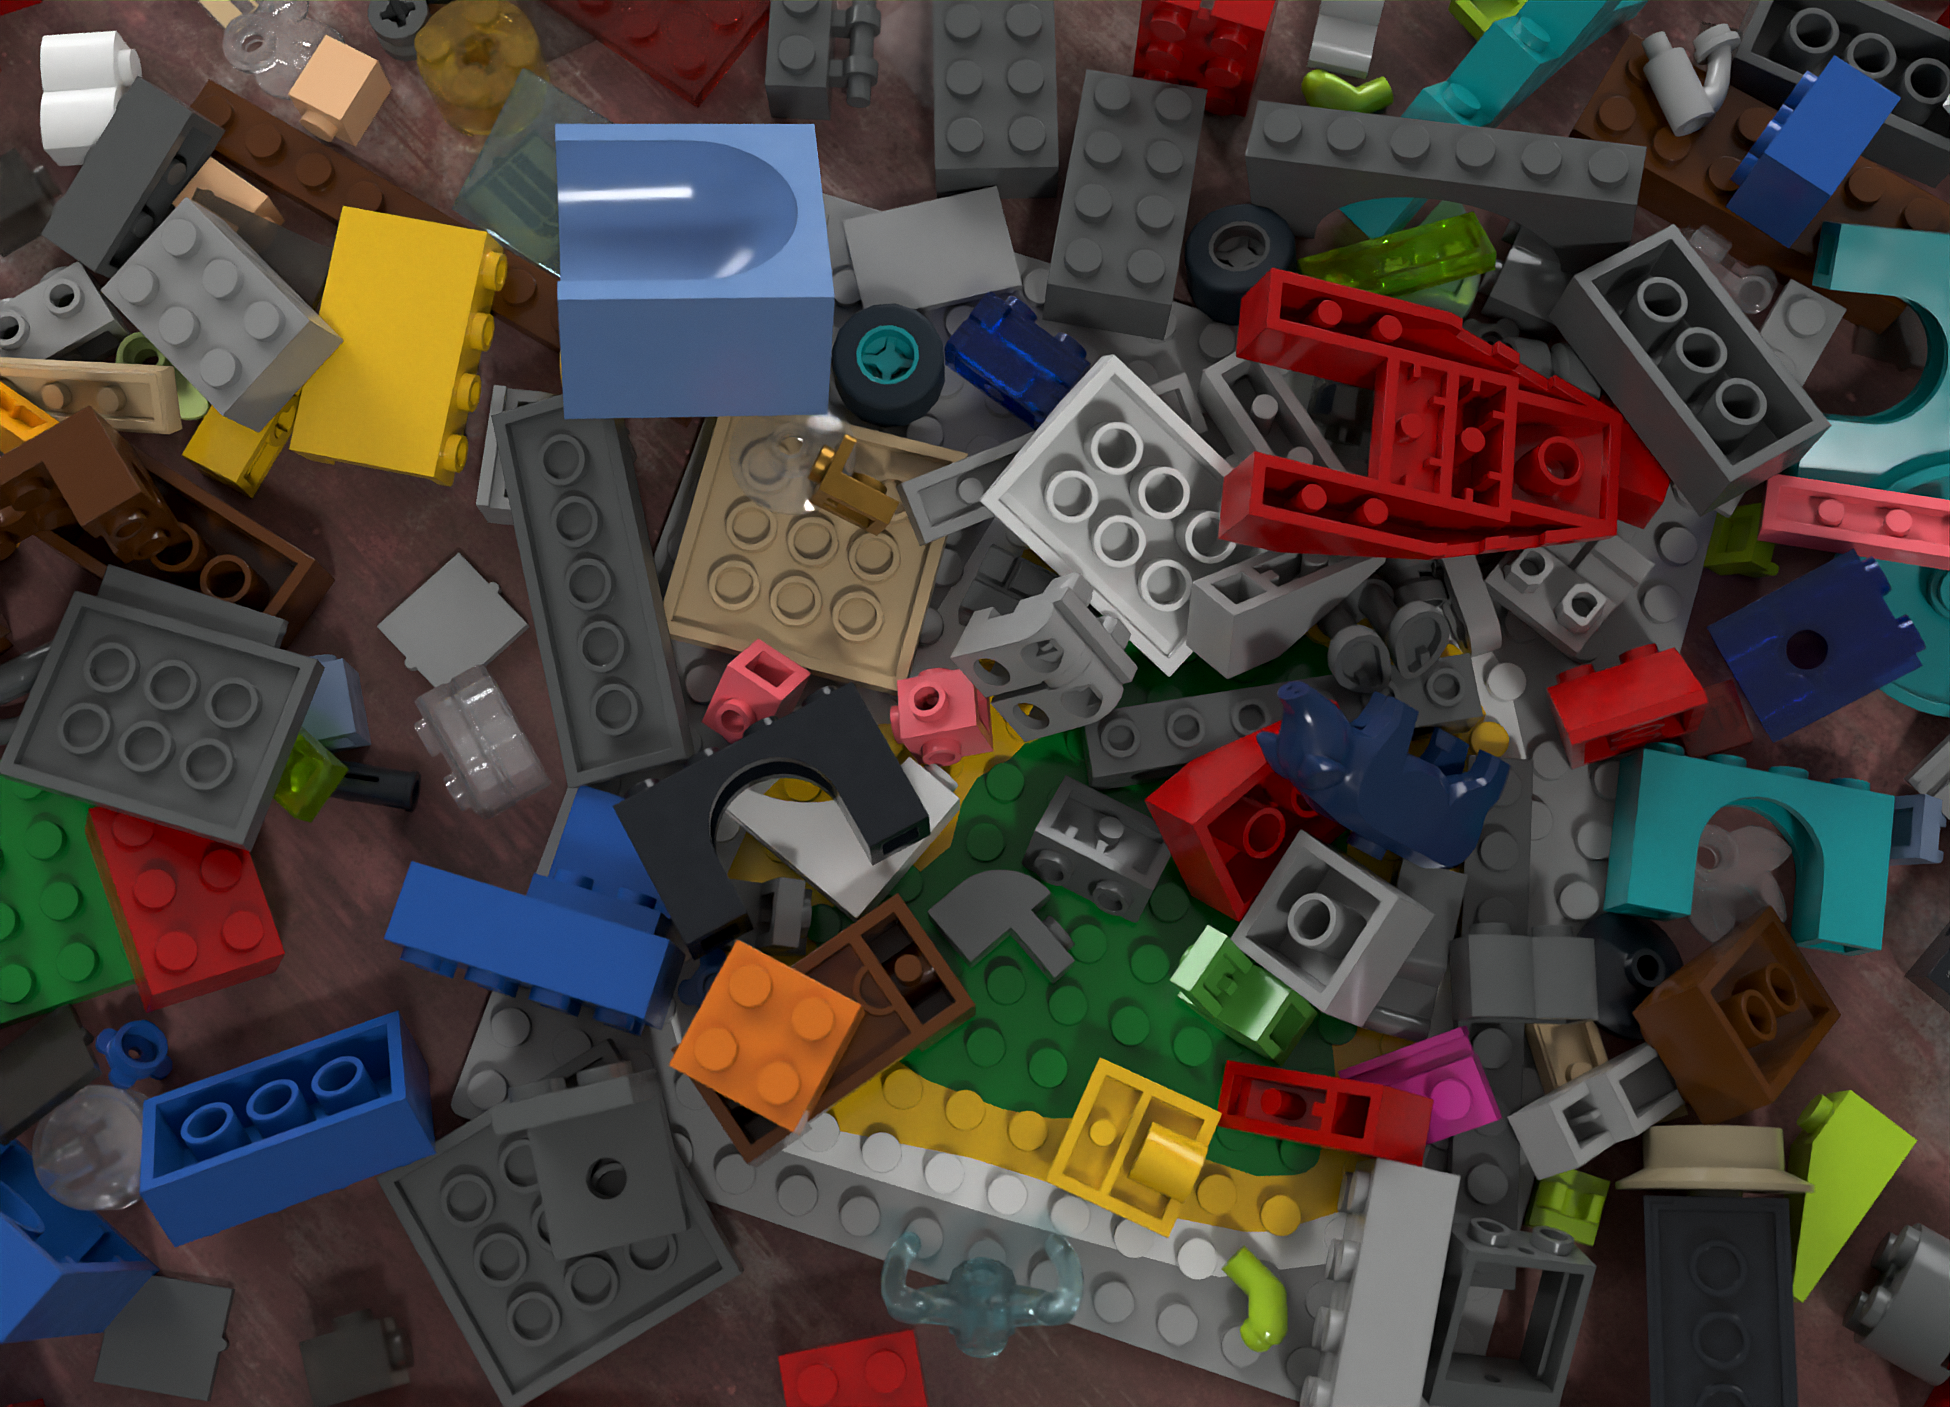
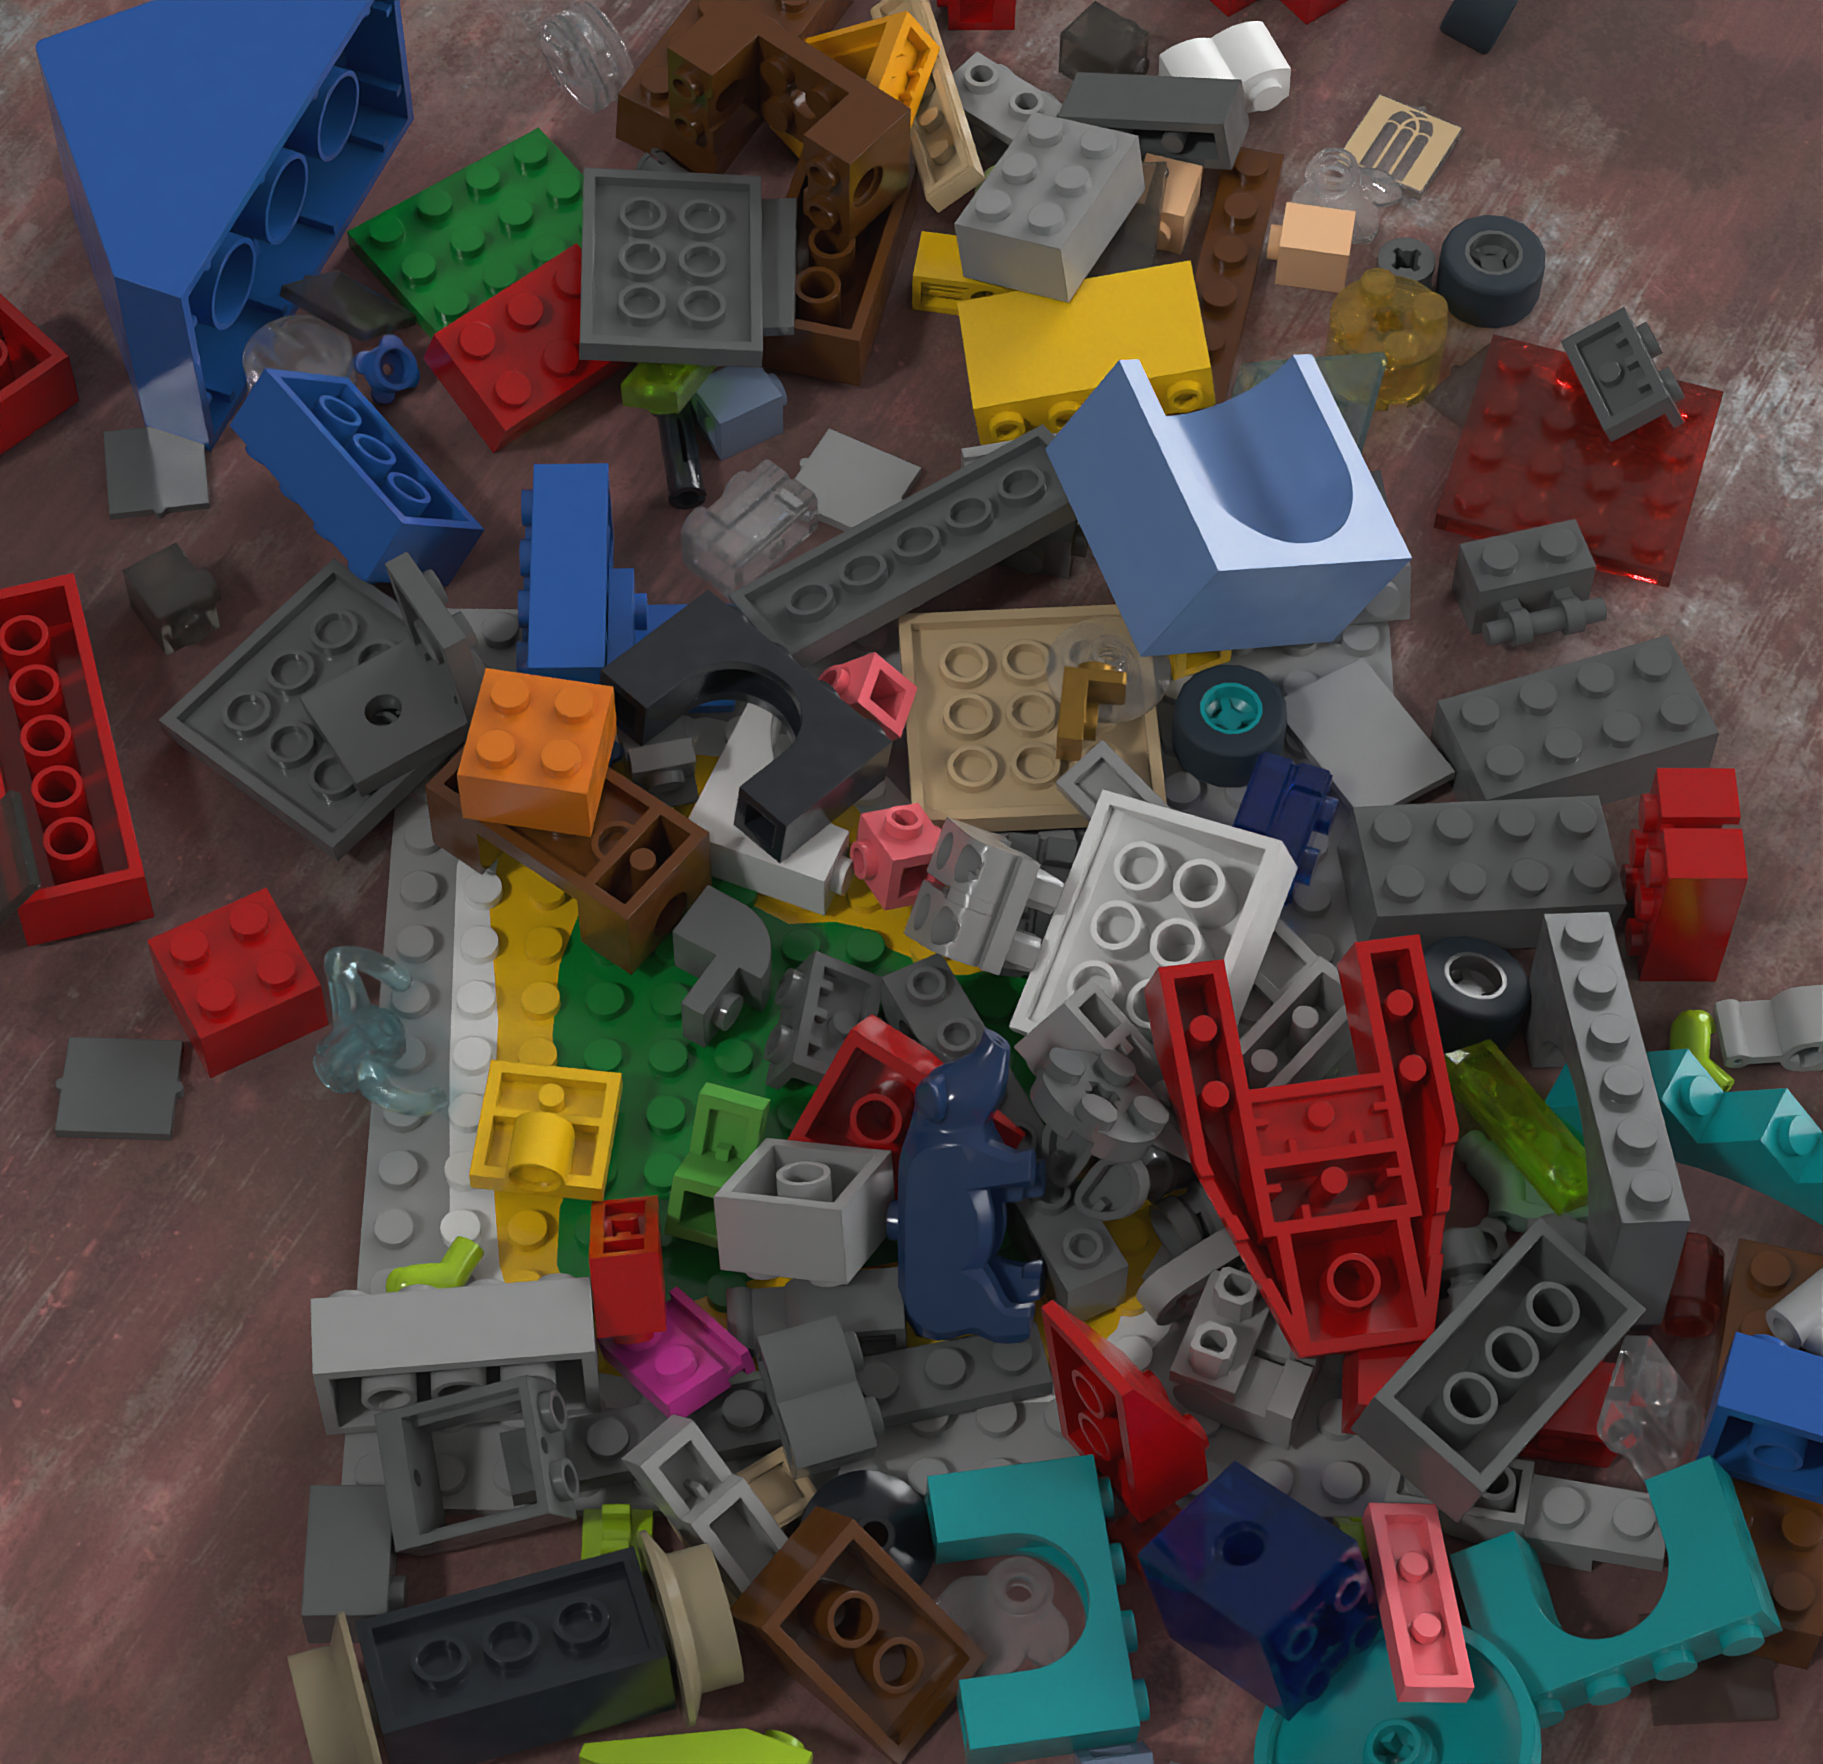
camera: 70 degrees right, 20 degrees down
none -> dark grey plate [1030,1047,1169,1163]

